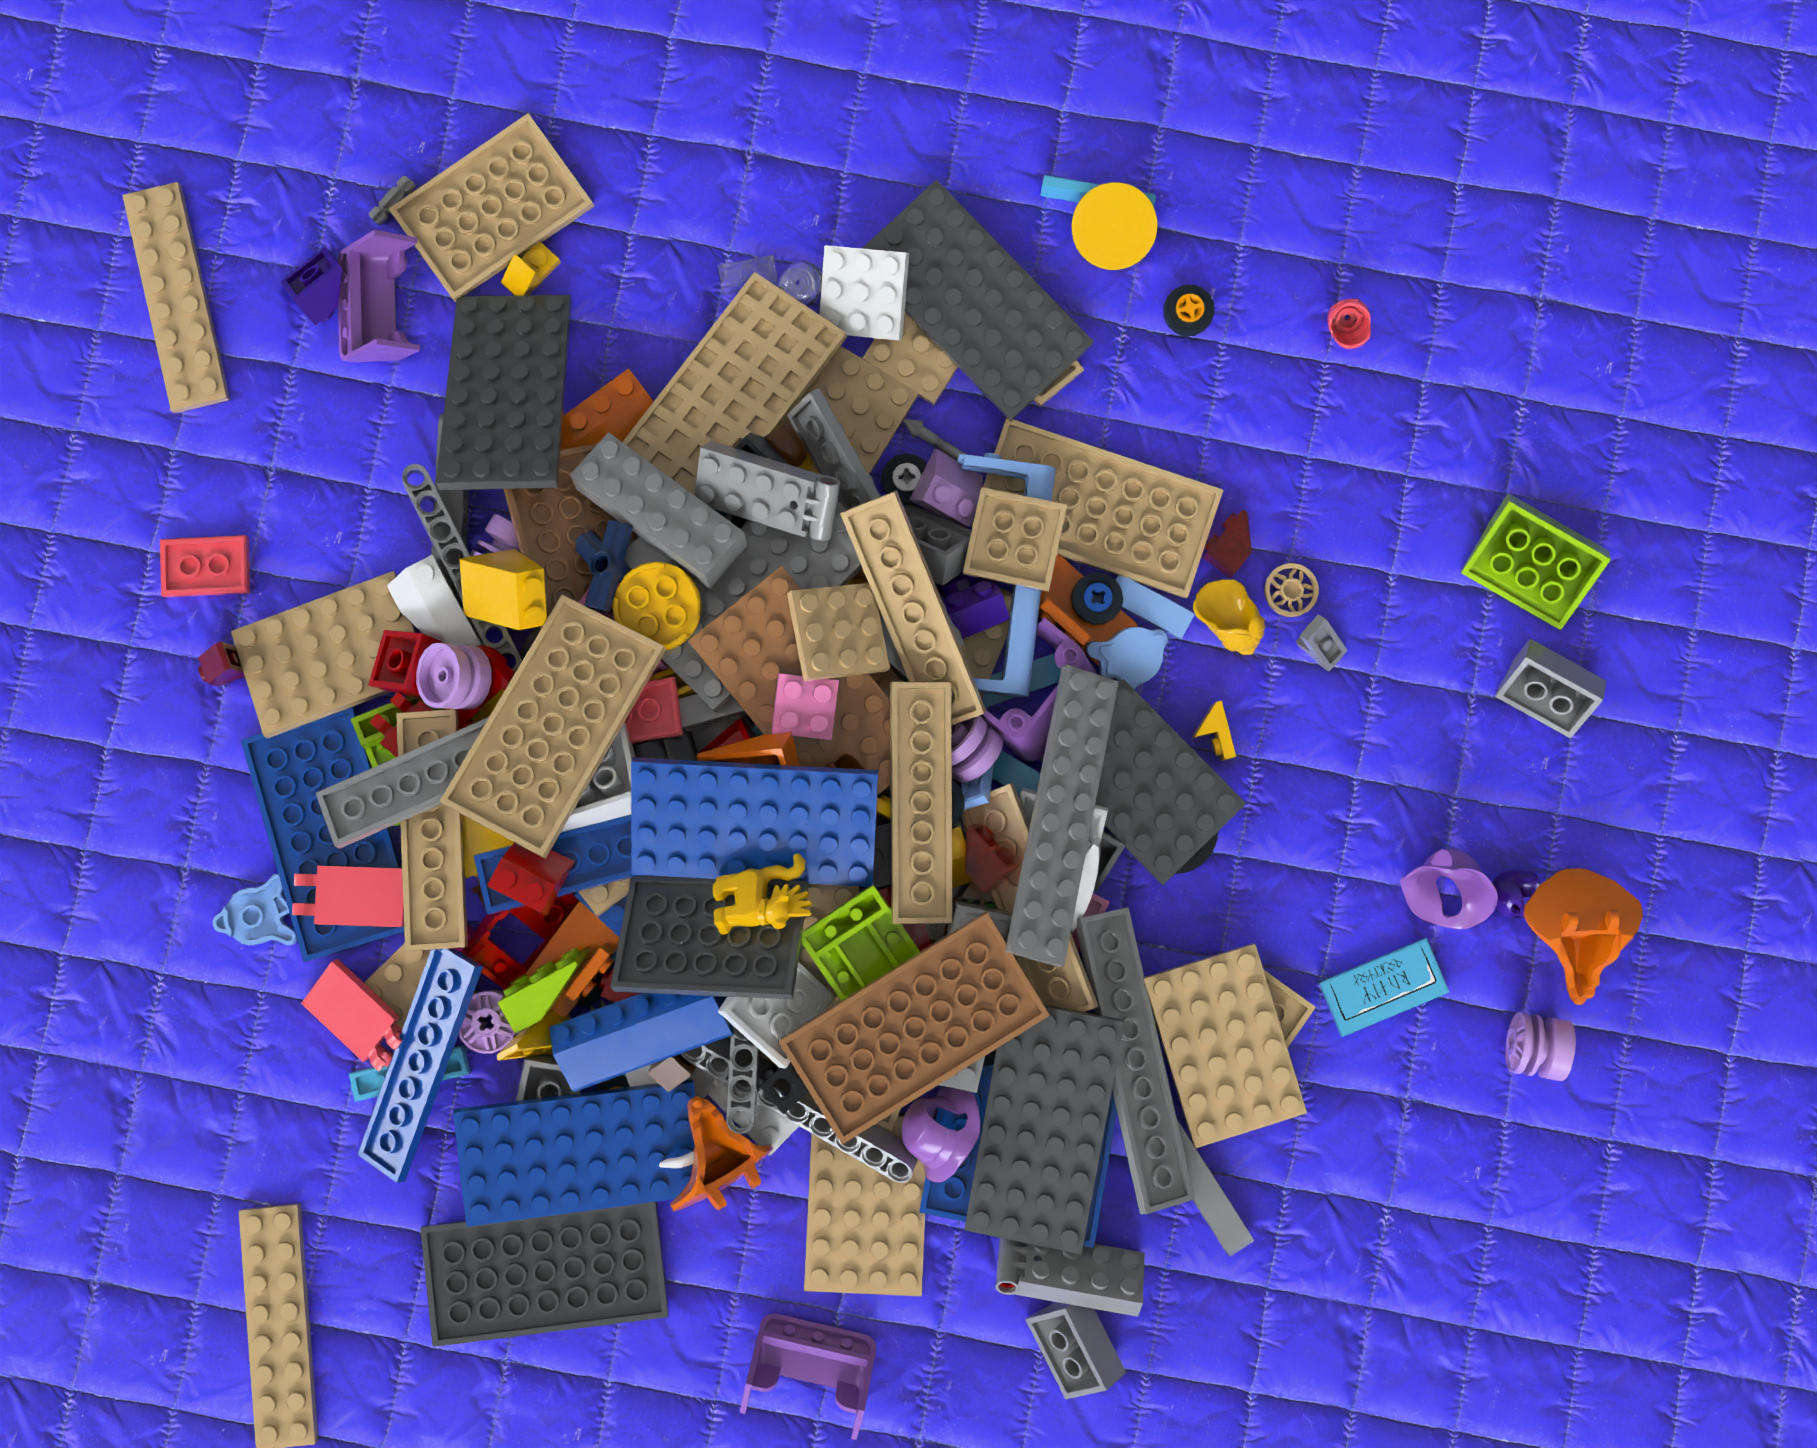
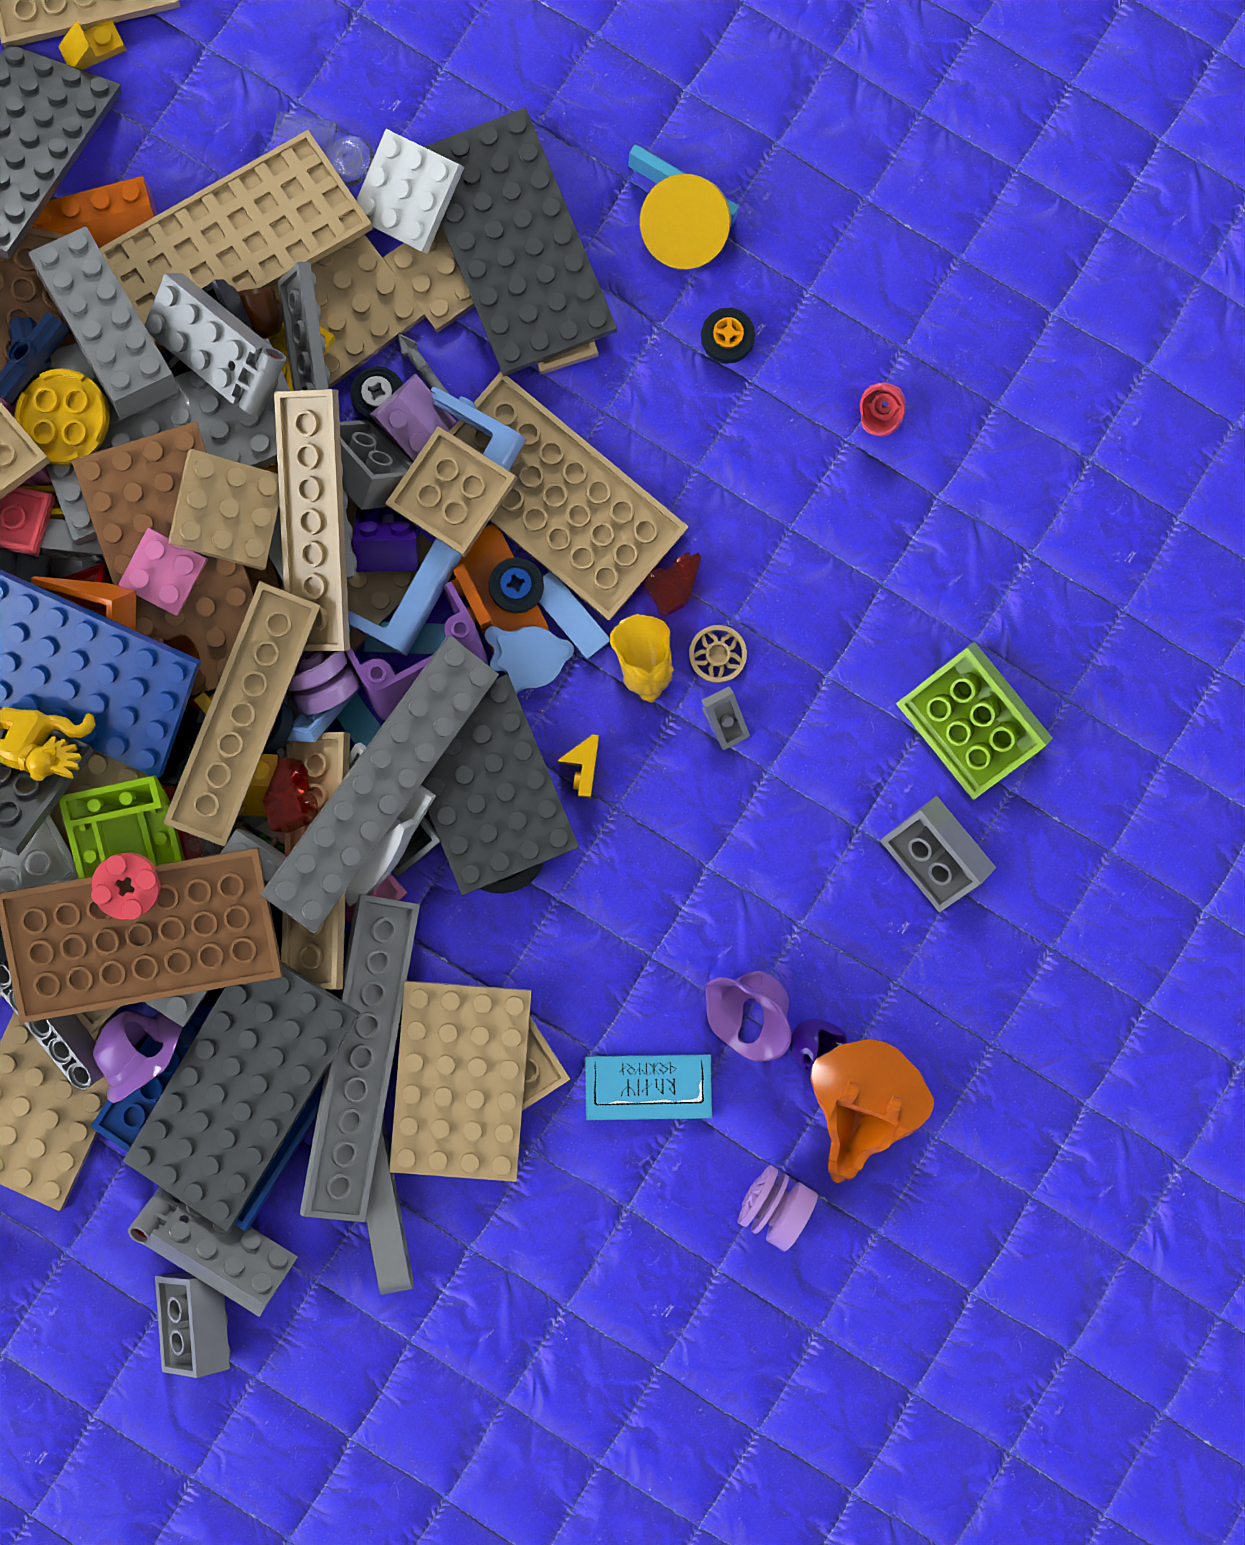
camera: 20 degrees right, 0 degrees up
none -> coral plate [91,852,161,920]

